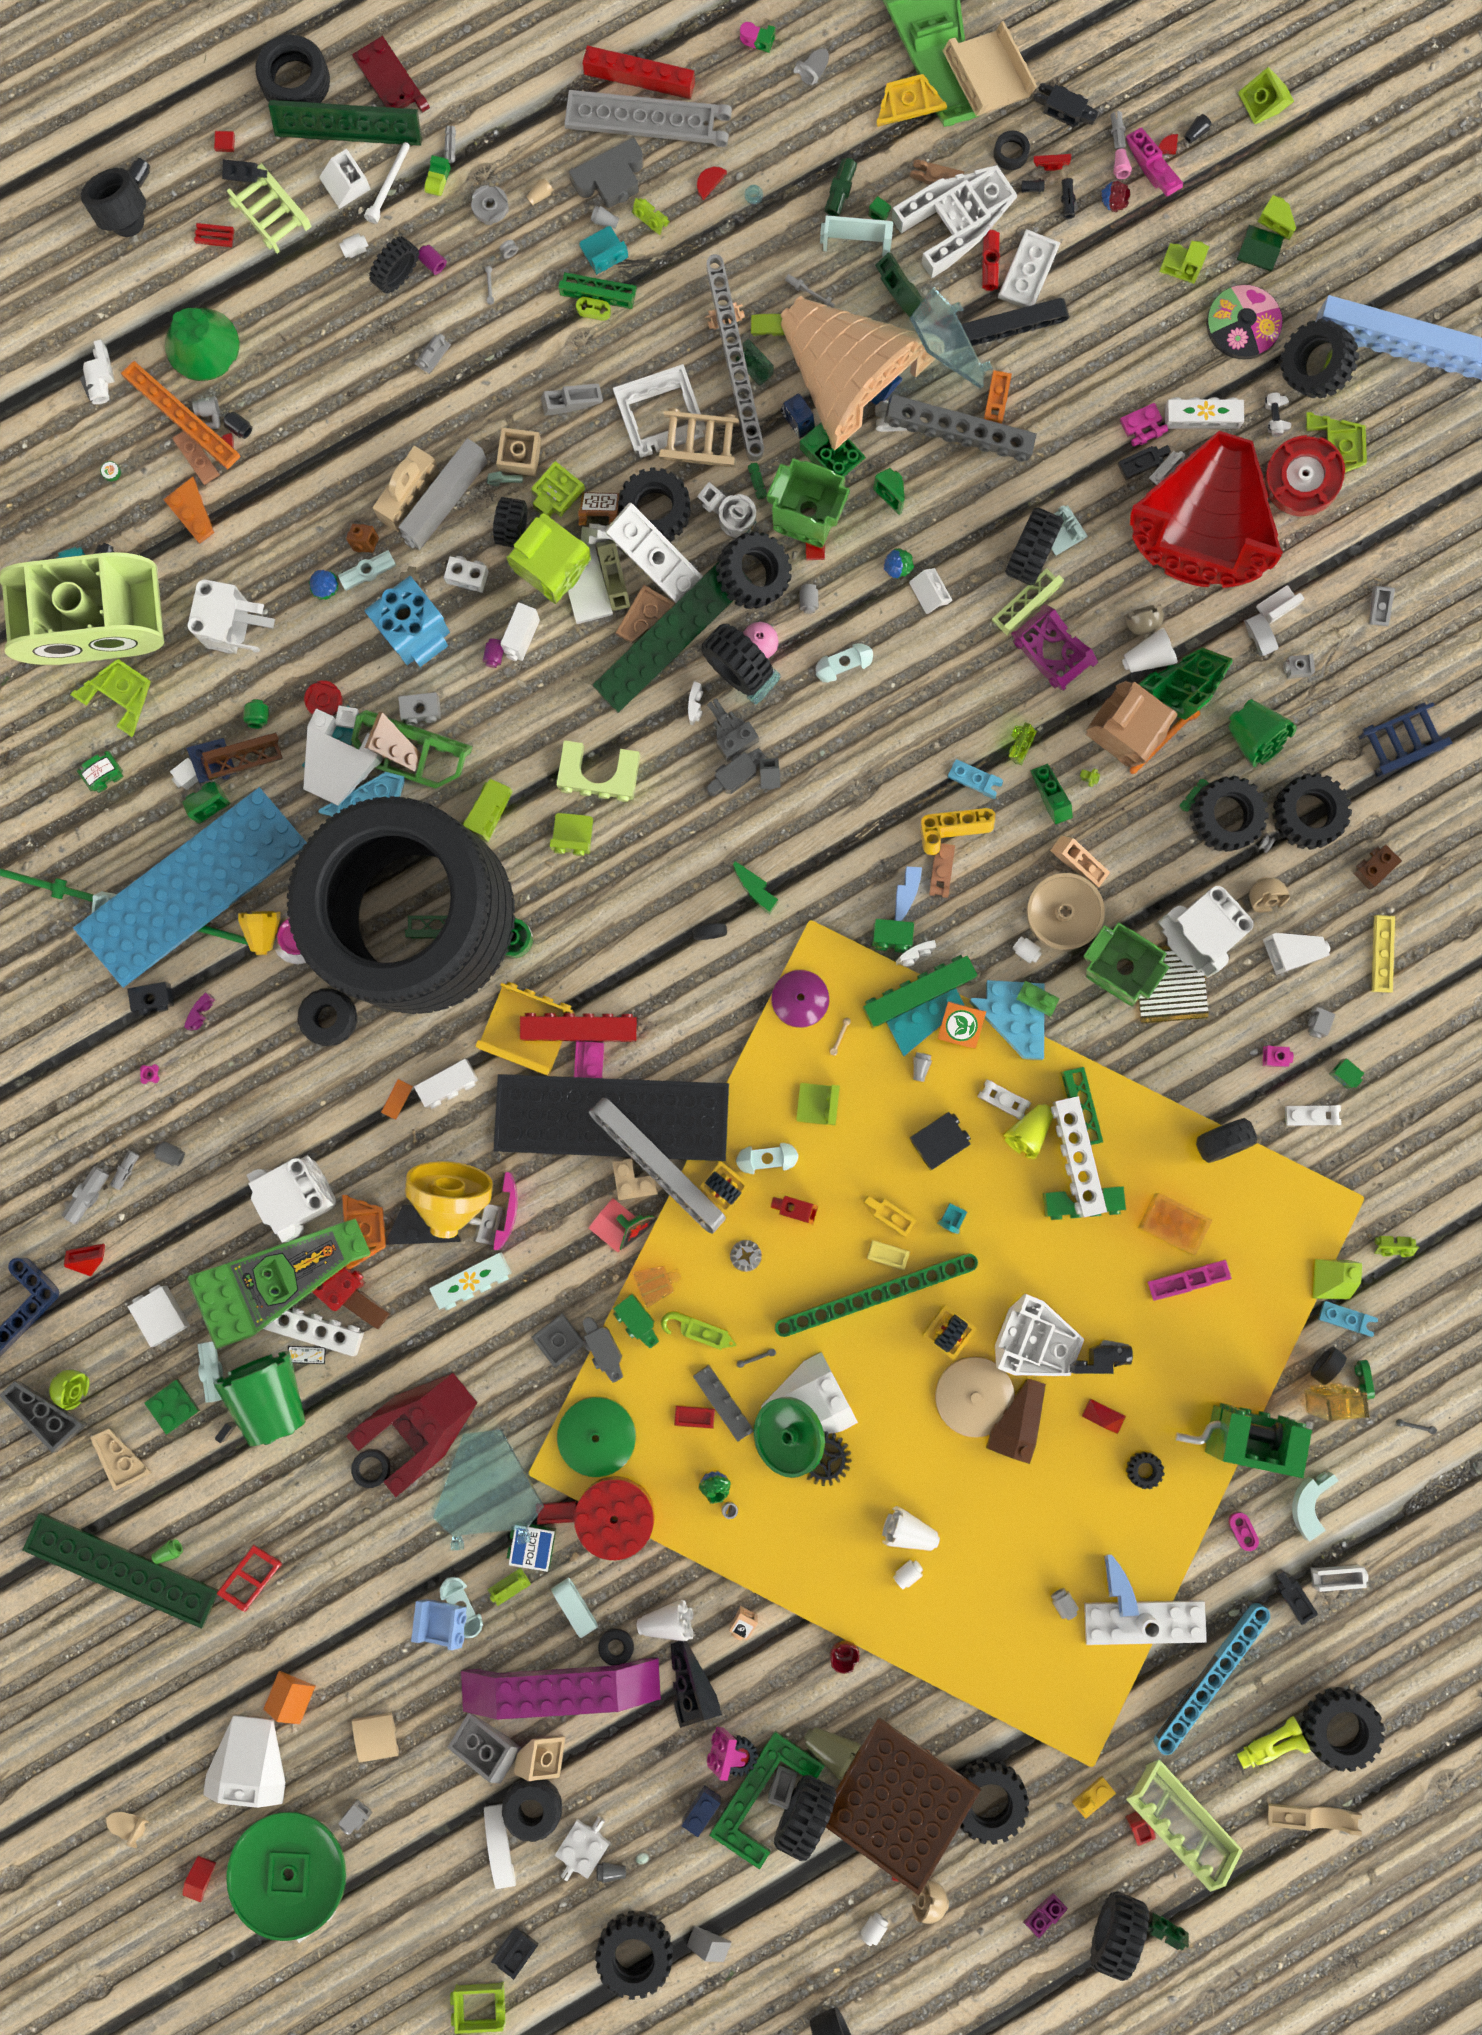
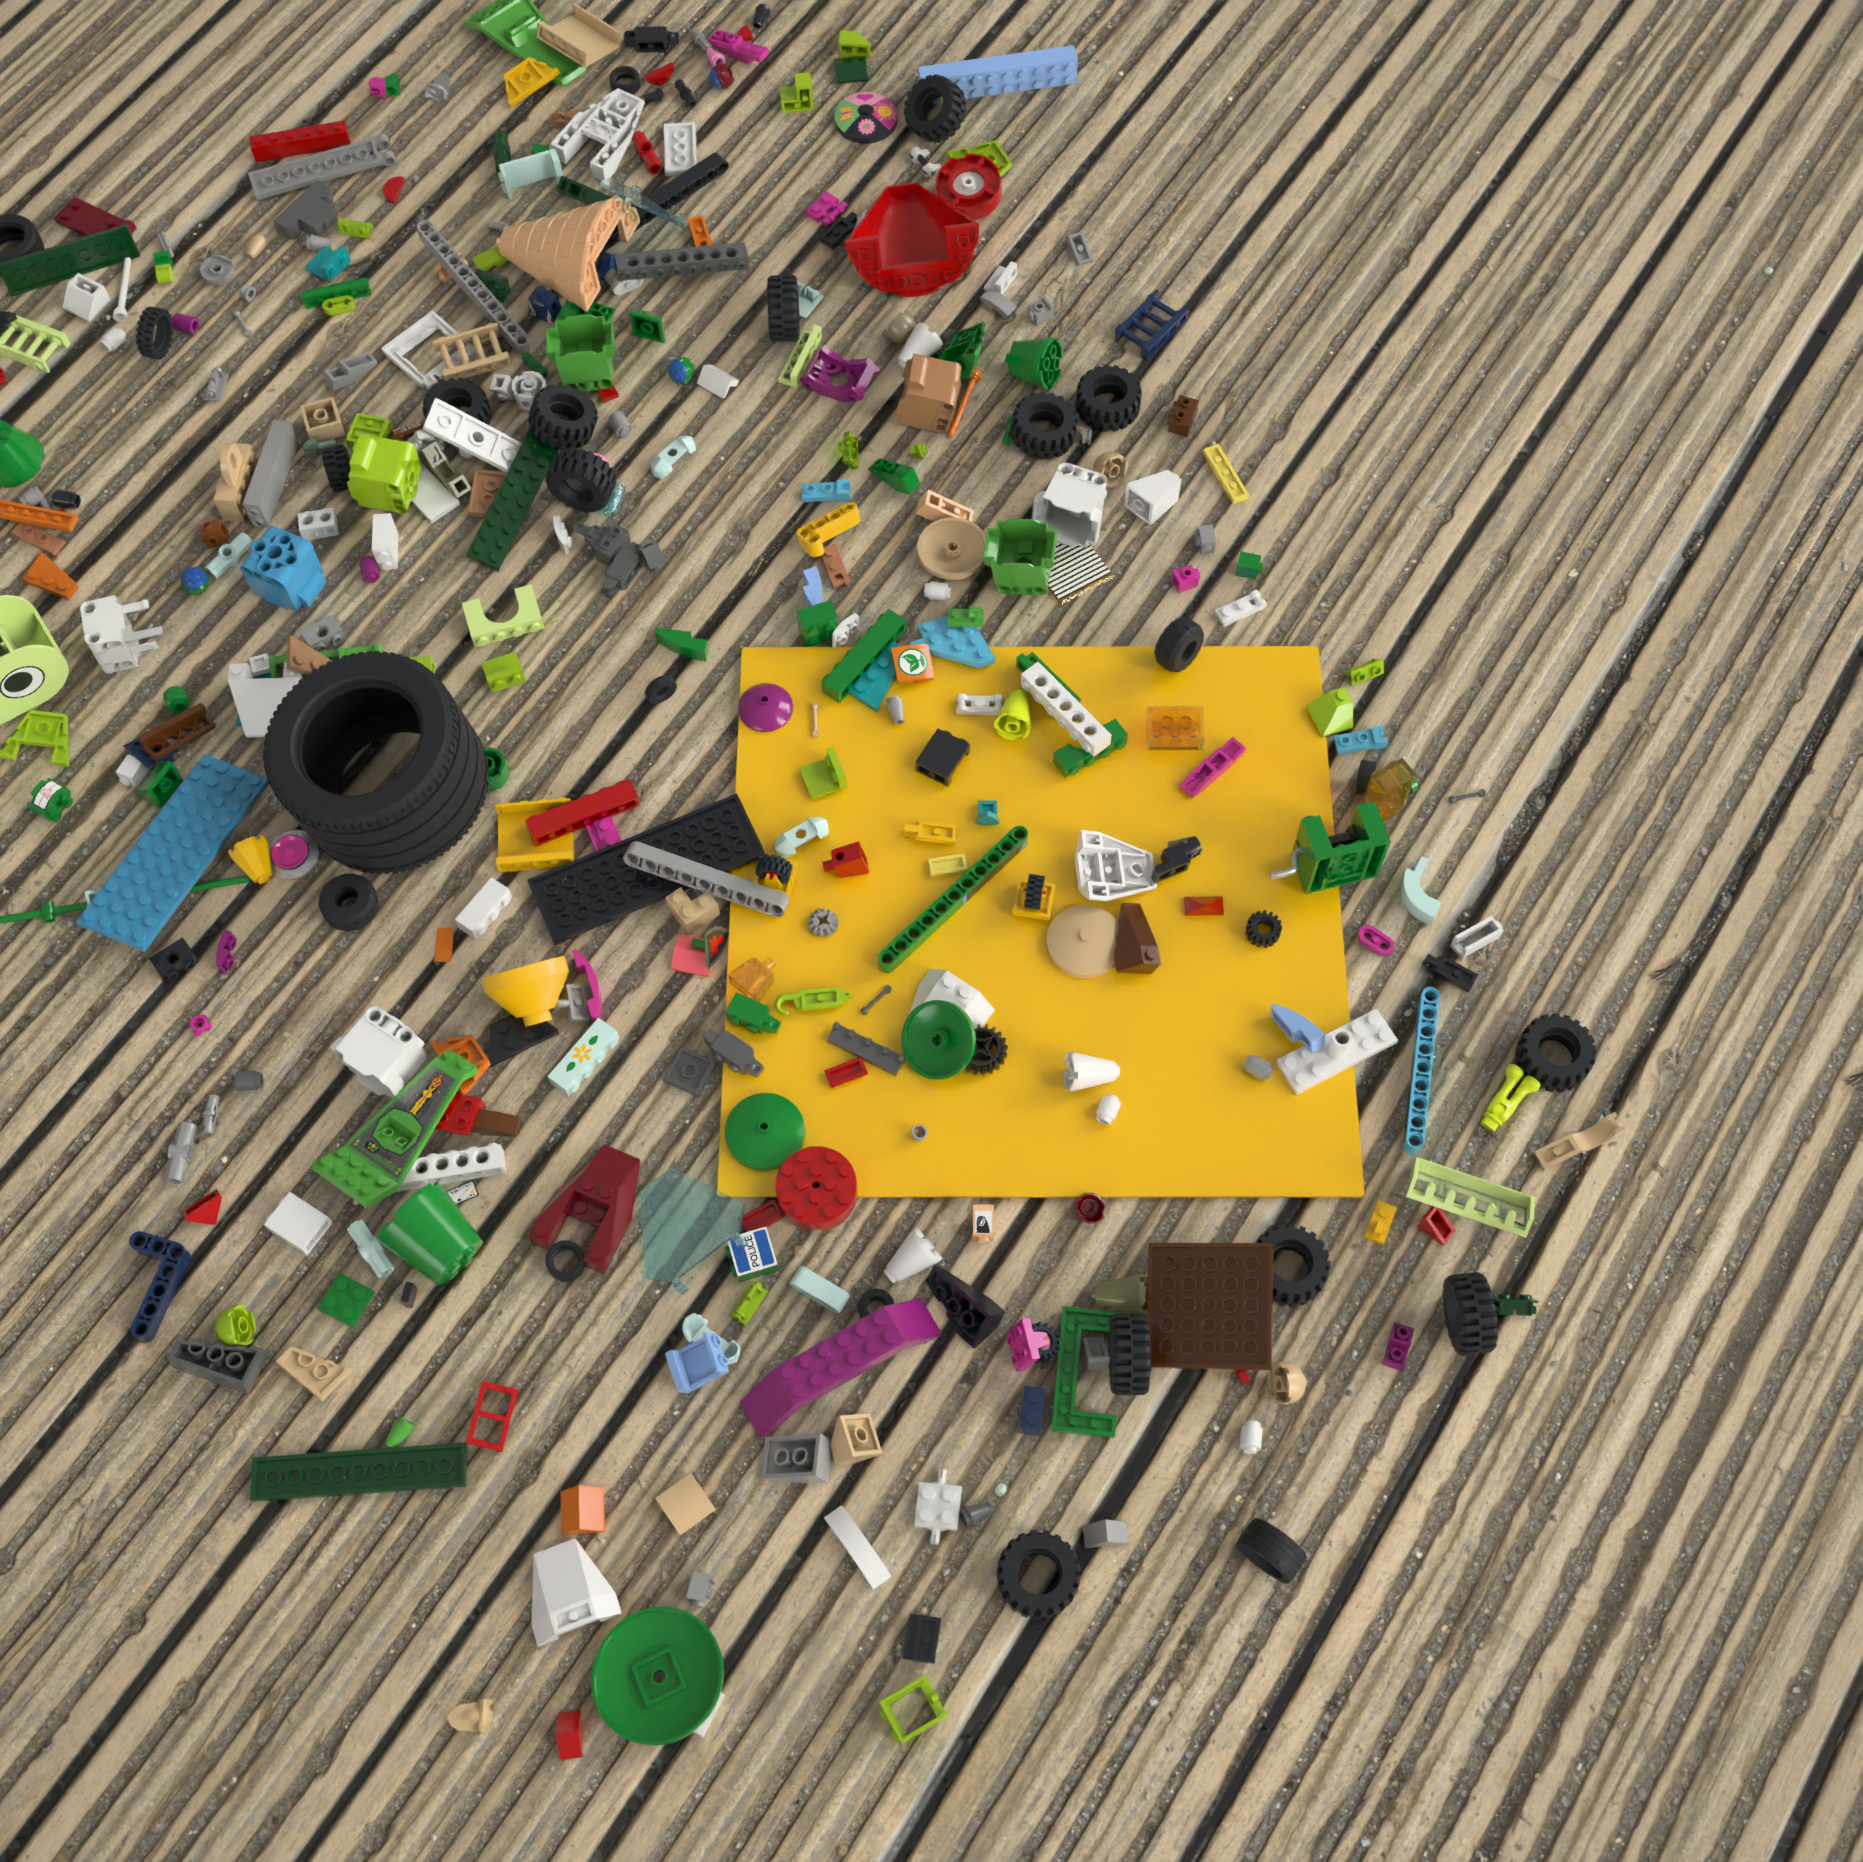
camera: 30 degrees left, 20 degrees down
red tile [304,680,343,716] -> none
black tyre [502,1778,562,1842] -> none
green piece [699,1471,731,1504] -> none
clear light blue plate [745,185,763,204] -> none
white brick [1165,397,1244,429] -> none

